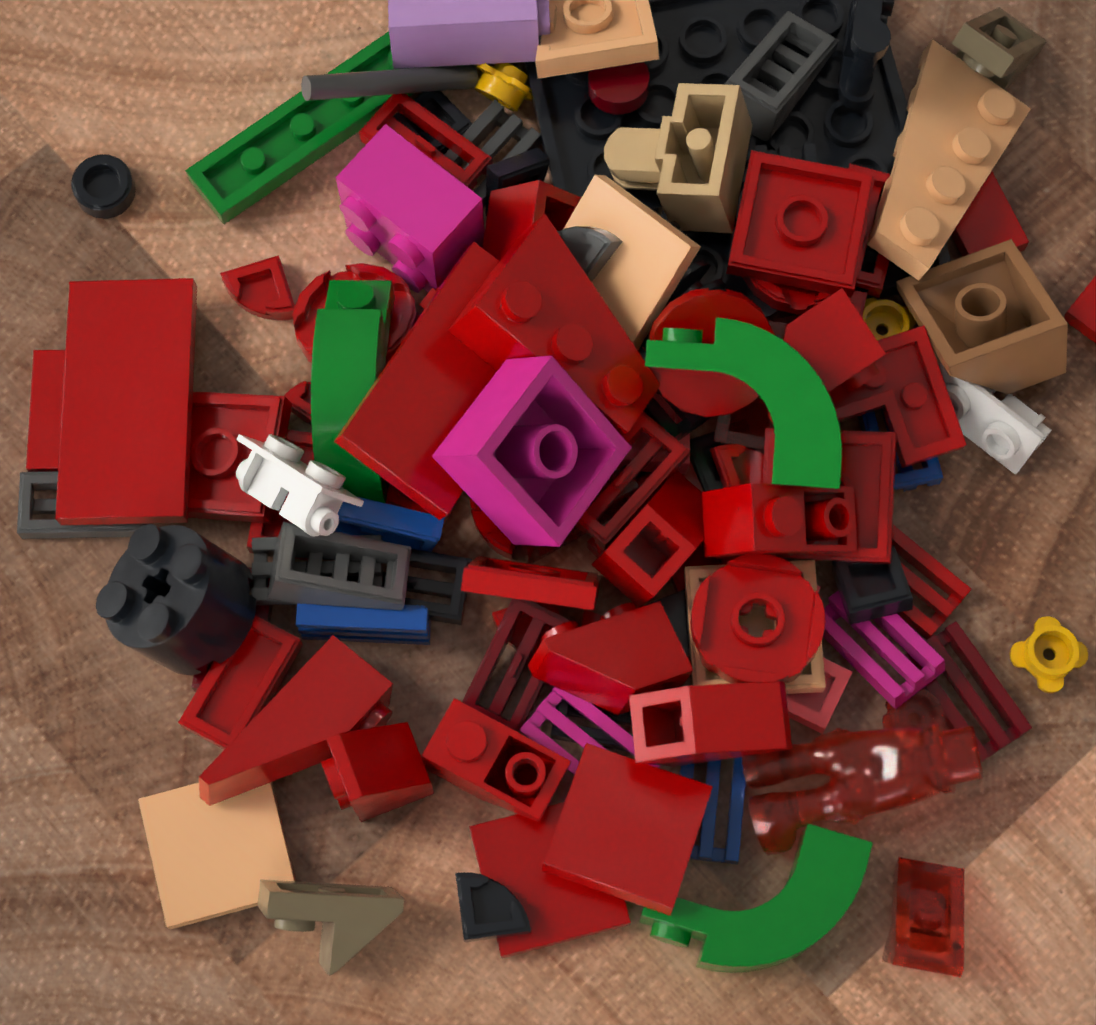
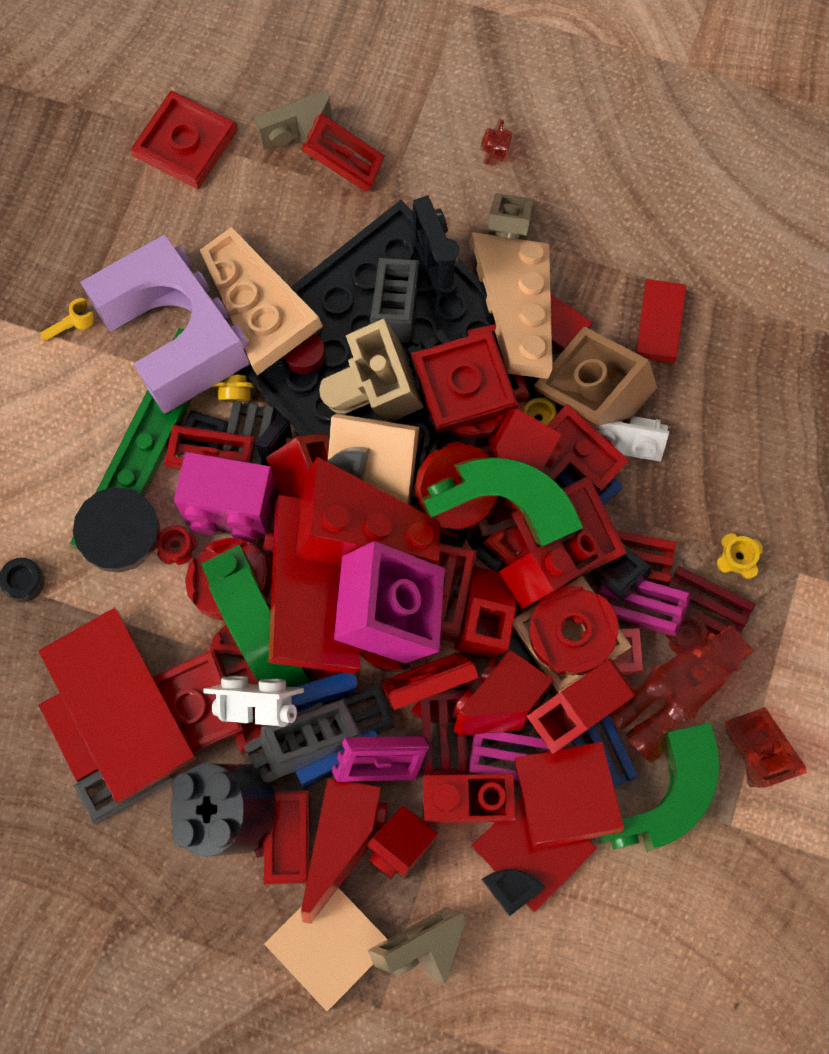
camera: 30 degrees left, 0 degrees up
red tile [220,255,295,320] -> none
dark grey bar [301,65,478,101] -> none
none -> black tile [73,487,161,573]
none -> red plate [156,525,197,565]
none -> dark pink tile [332,736,429,782]

